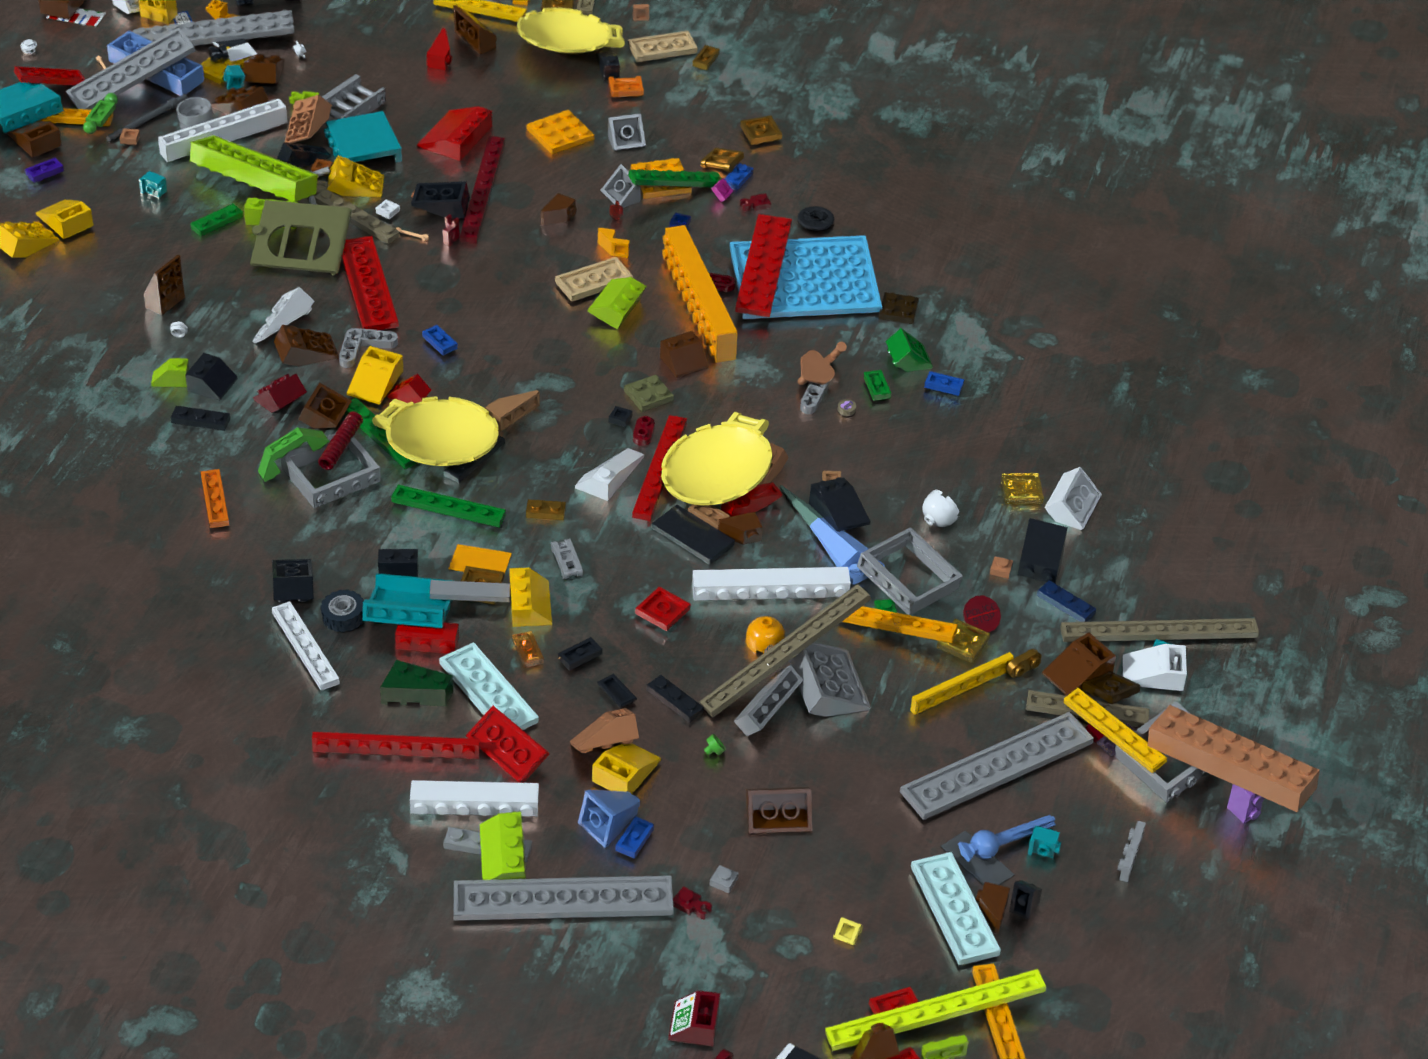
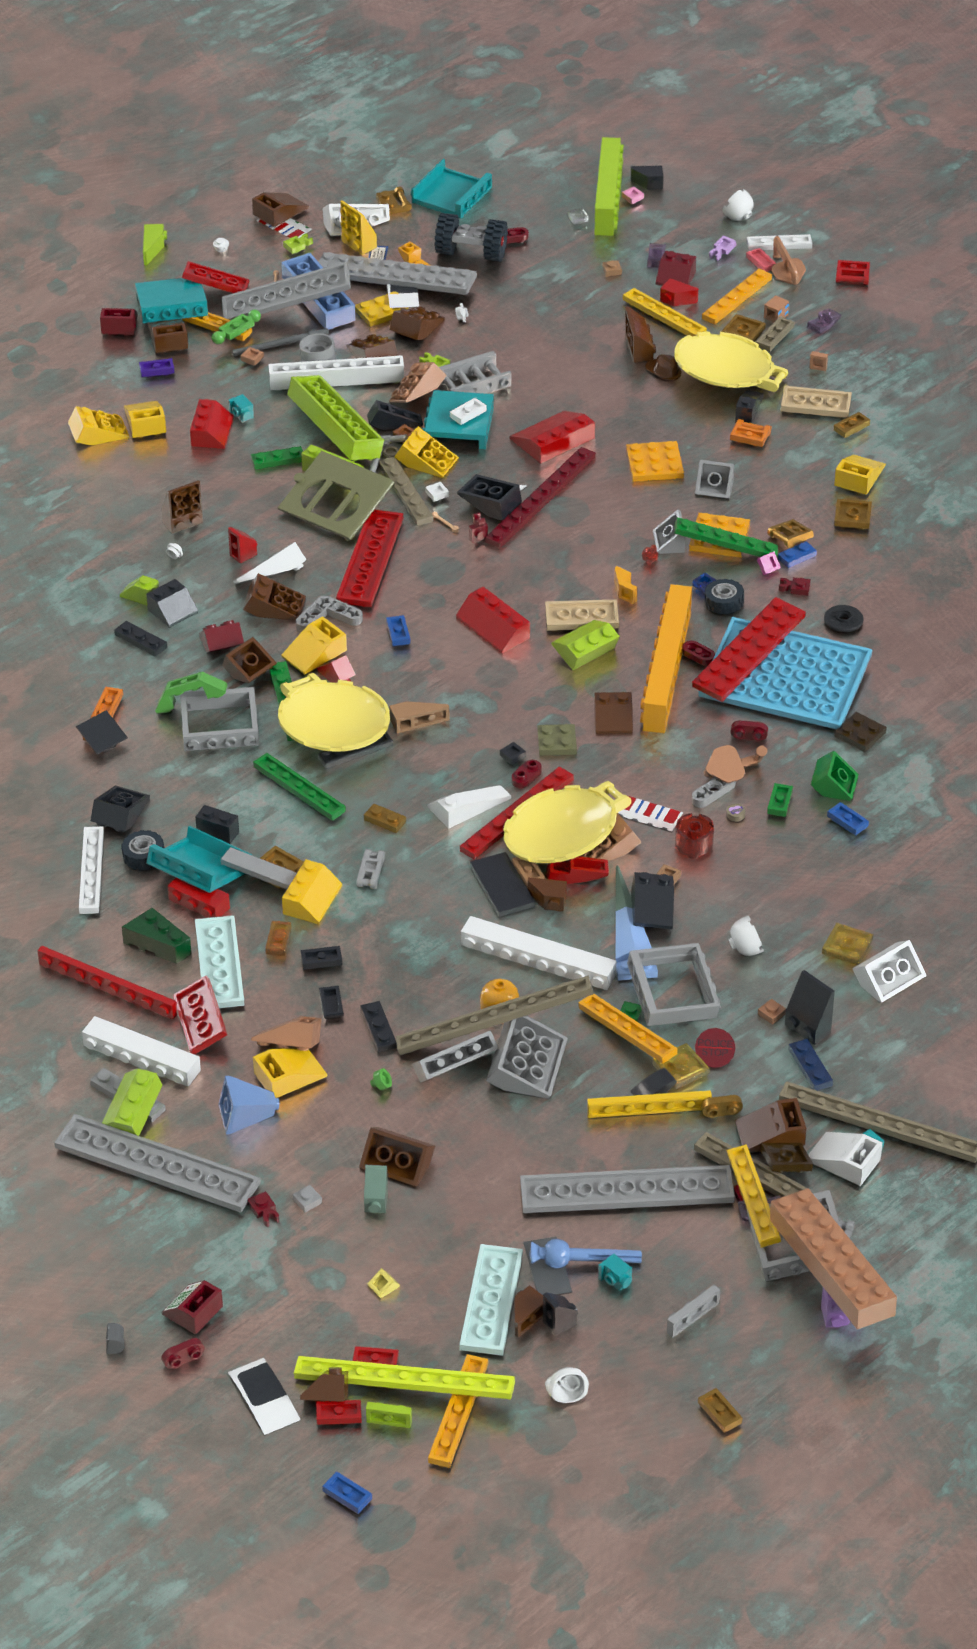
camera: 30 degrees right, 0 degrees up
black wheel [208,44,229,63] -> none
teal brick [224,65,245,90] -> none
dark red piece [318,411,363,470] -> none
red slope [427,28,452,70] -> none
light orange sticker [448,544,512,574] -> none
reddish brown slope [541,193,577,225] -> none
blue plate [616,816,654,859] -> none
red plate [635,587,691,631] -> none
none -> black piece [76,710,128,755]
none -> red slope [190,399,234,449]
none -> red slope [228,527,257,564]
none -> lime plate [283,233,313,254]
none -> sand green slope [364,1165,388,1213]
none -> white plate [450,398,486,425]
none -> red slope [456,586,530,654]
none -> white hair [545,1367,589,1403]
none -> white sticker [618,796,684,832]
none -> black slope [630,1067,678,1096]
none -> reddish brown piece [645,354,682,380]
none -> clear red brick [675,813,714,859]
none -> pearl gold plate [698,1388,743,1433]
none -> black wheel [704,579,744,615]
none -> dark red plate [730,720,768,741]
none -> yellow slope [834,454,886,495]

